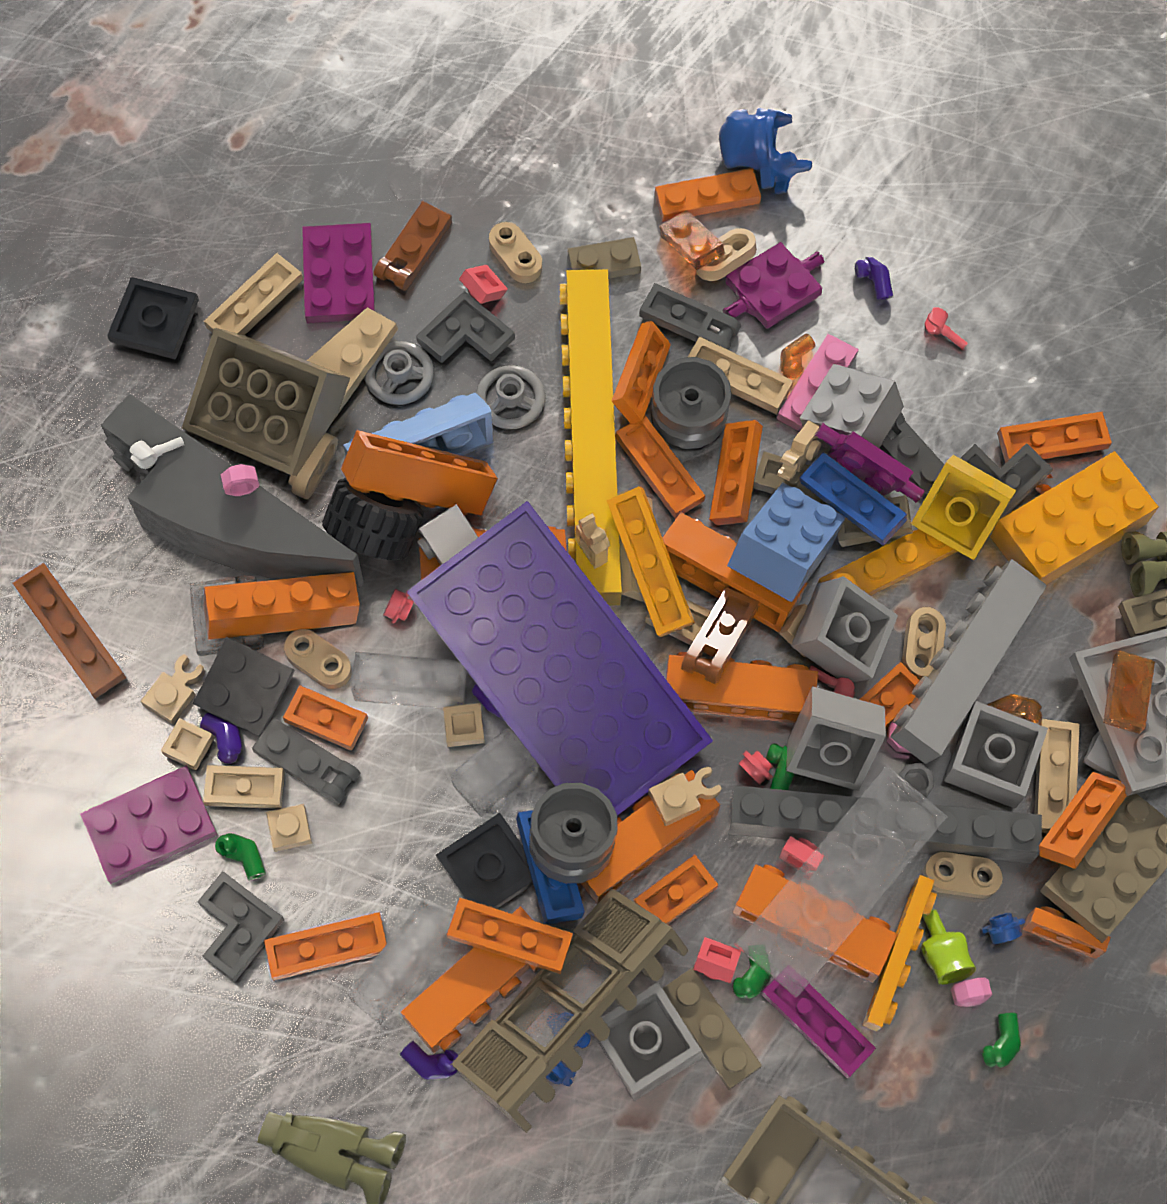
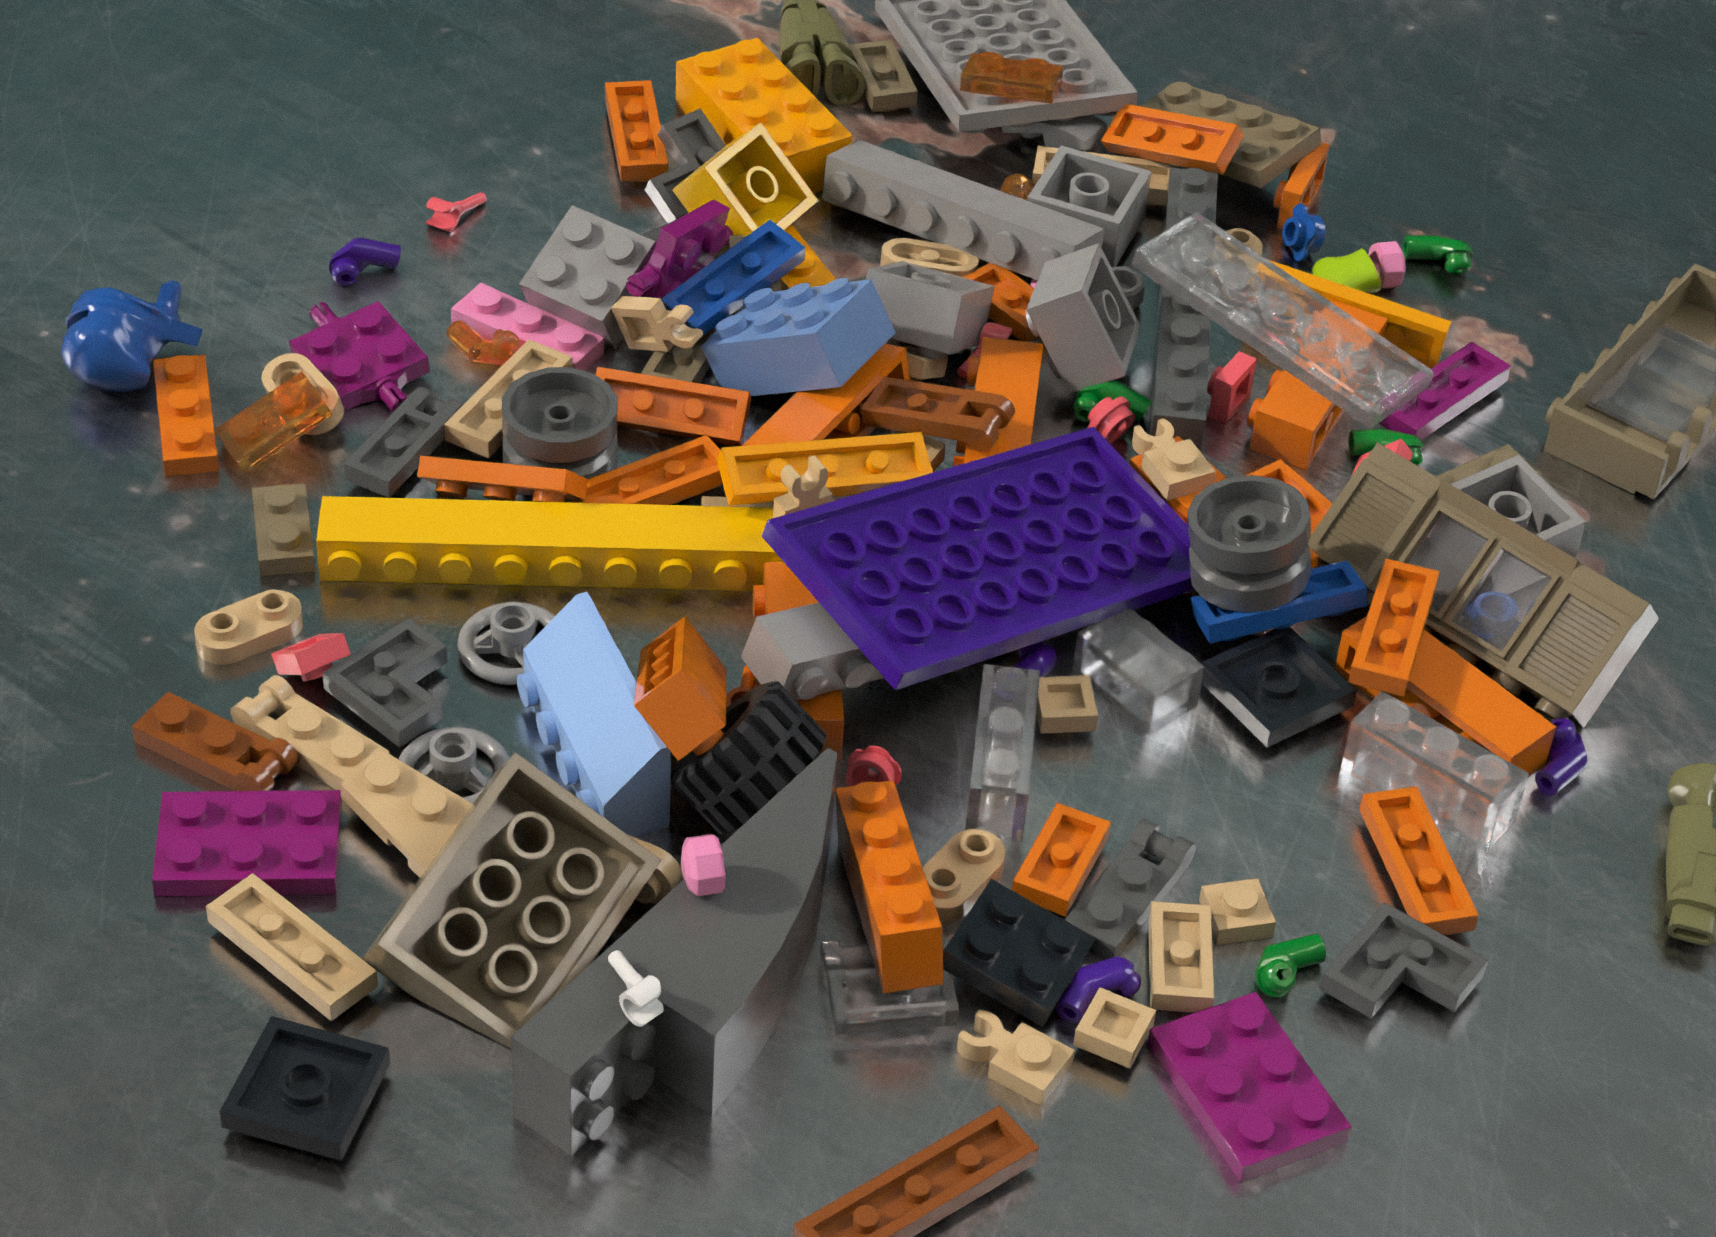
camera: 90 degrees left, 25 degrees down
none -> tan plate [230,675,389,790]

